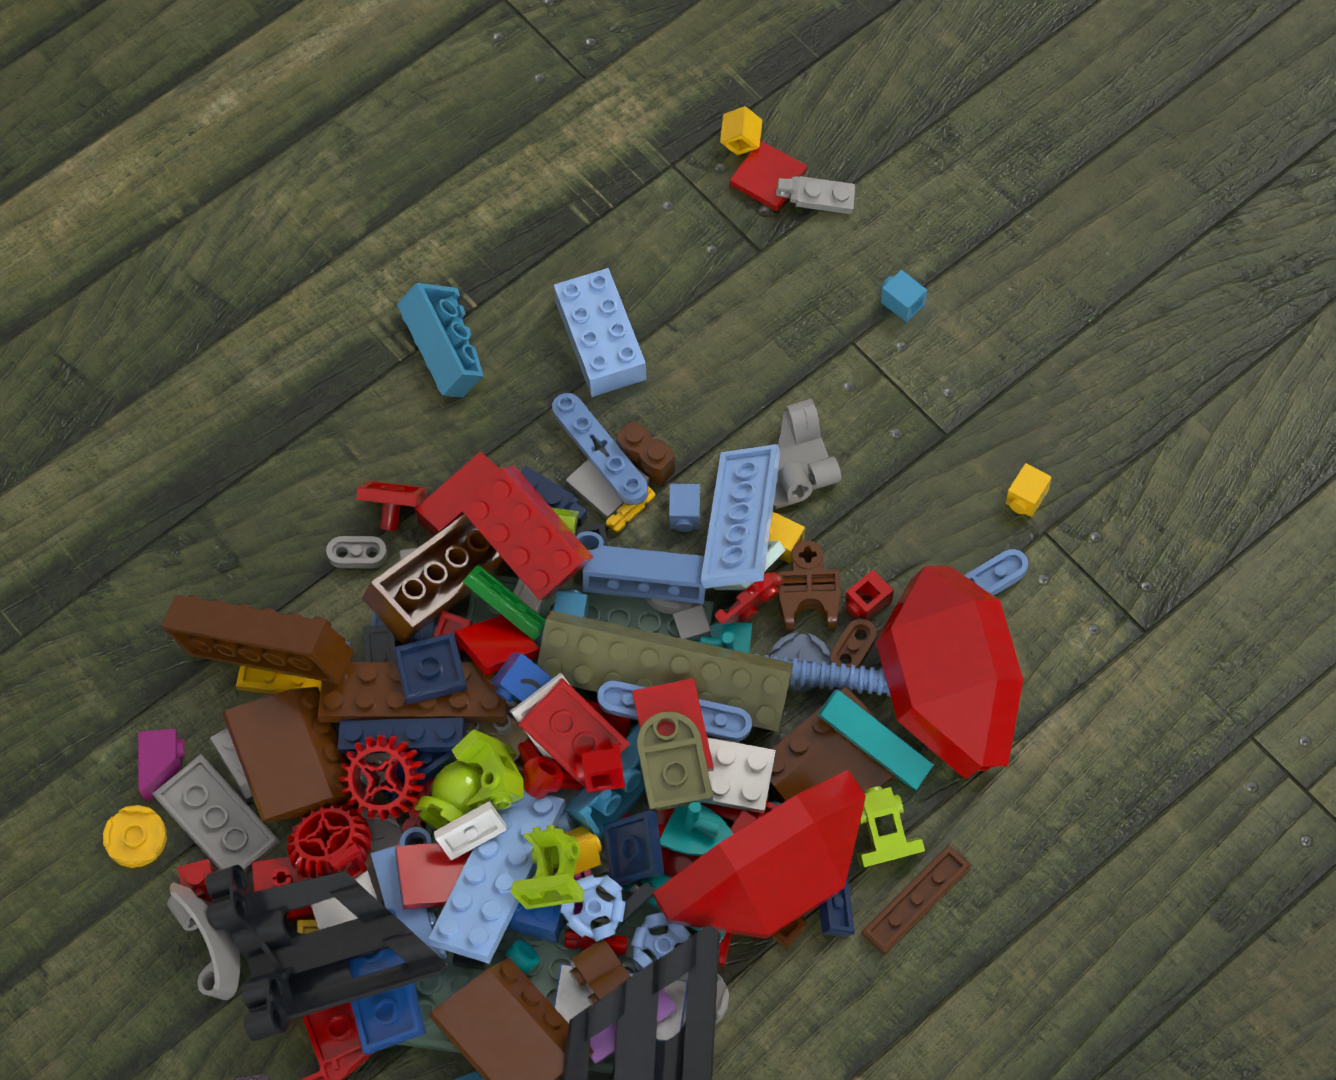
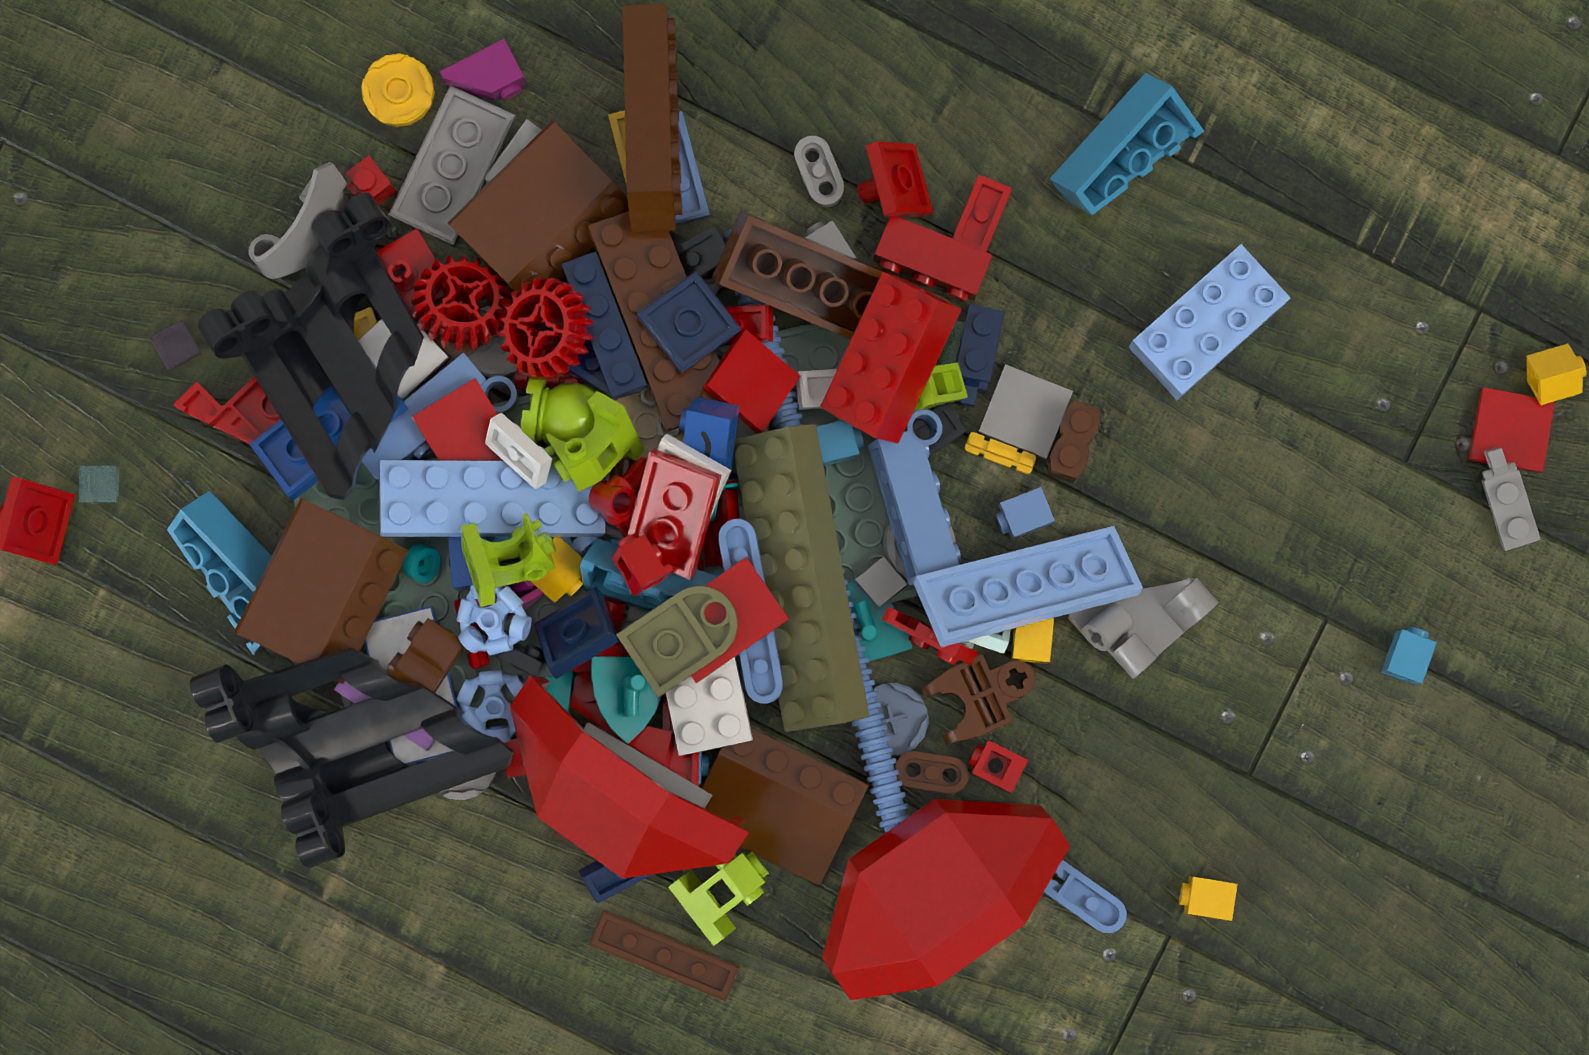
camera: 65 degrees right, 20 degrees up
red tile [328,844,367,878] -> none
green tile [463,565,546,641] -> none
medium blue piece [552,393,648,505] -> none
teal tile [817,690,934,790] -> none
none -> red plate [952,175,1012,252]

